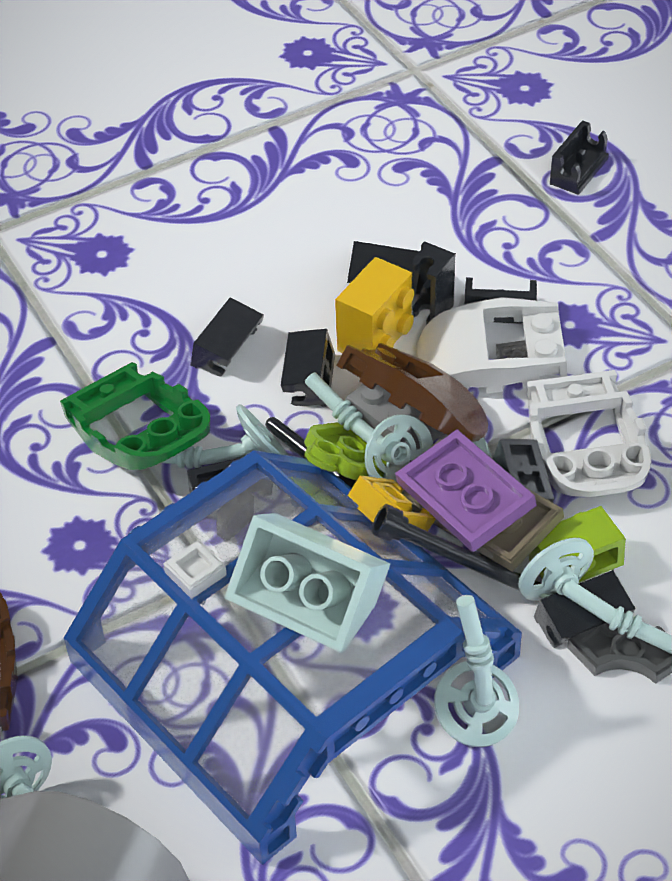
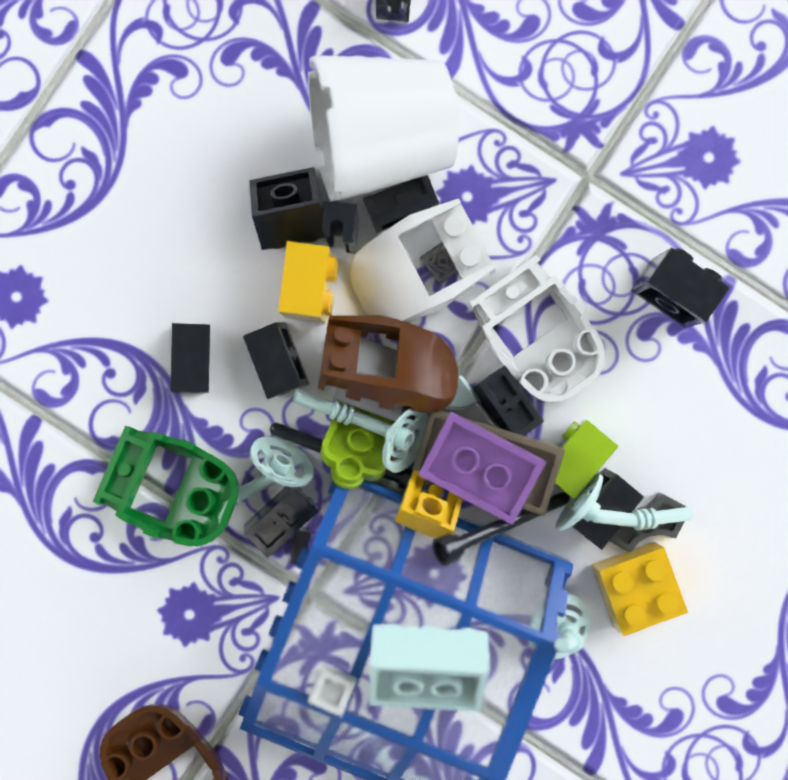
camera: 30 degrees left, 40 degrees up
none -> white cone [308,56,459,202]
none -> yellow brick [591,542,689,637]

